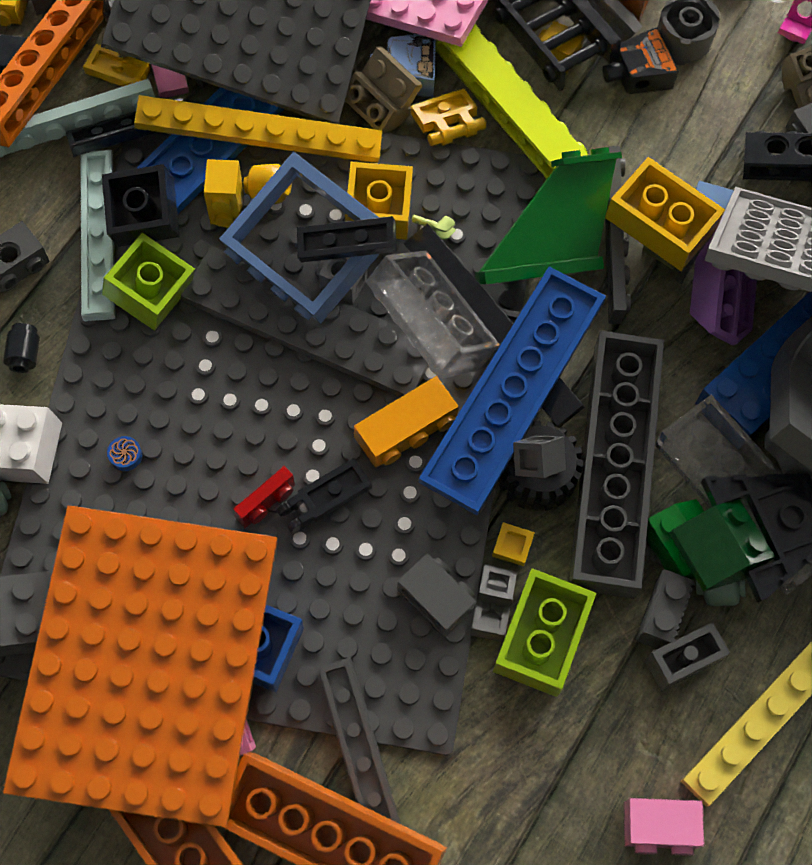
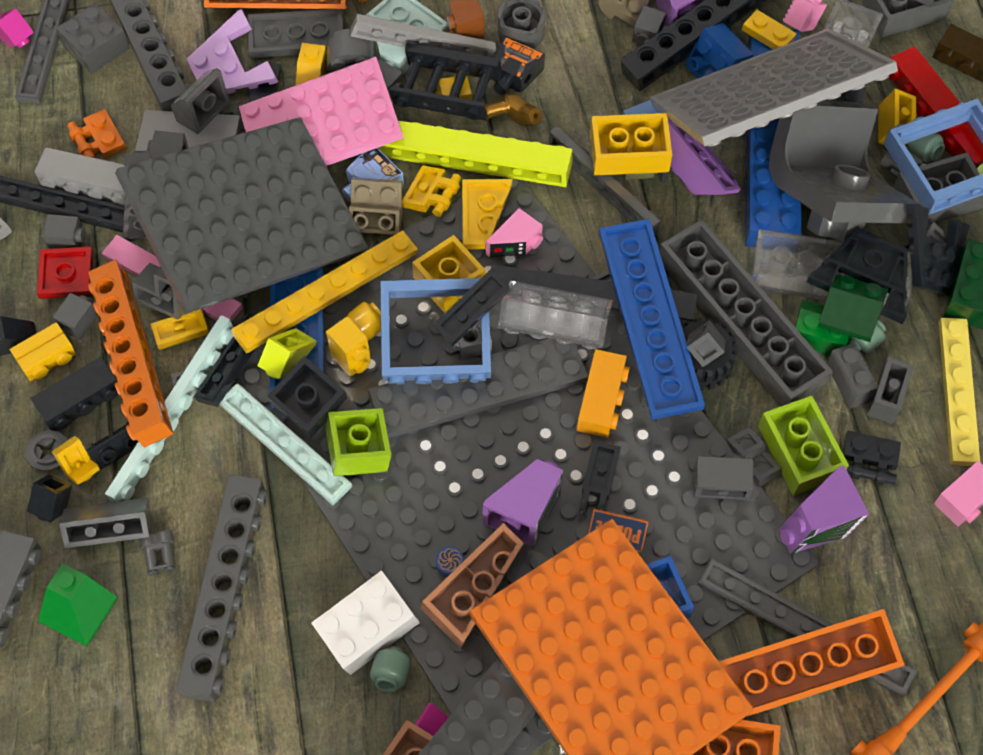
camera: 40 degrees left, 5 degrees down
black brick [3,323,40,373] -> none
red plate [233,465,295,528] -> none
yellowish green hand [412,215,456,240] -> none
green piece [475,147,622,285] -> none
yellow plate [492,522,535,567] -> none
none -> neon yellow slope [258,328,317,379]
none -> nougat wedge [420,523,523,649]
none -> yellow wing [462,179,513,249]
none -> medium lavender slope [483,459,563,547]
none -> pearl gold arm [485,94,542,125]
none -> bright pink slope [486,208,543,257]
none -> dark blue slope [588,509,649,553]
none -> medium lavender slope [778,465,869,554]
none -> black plate [843,430,901,485]

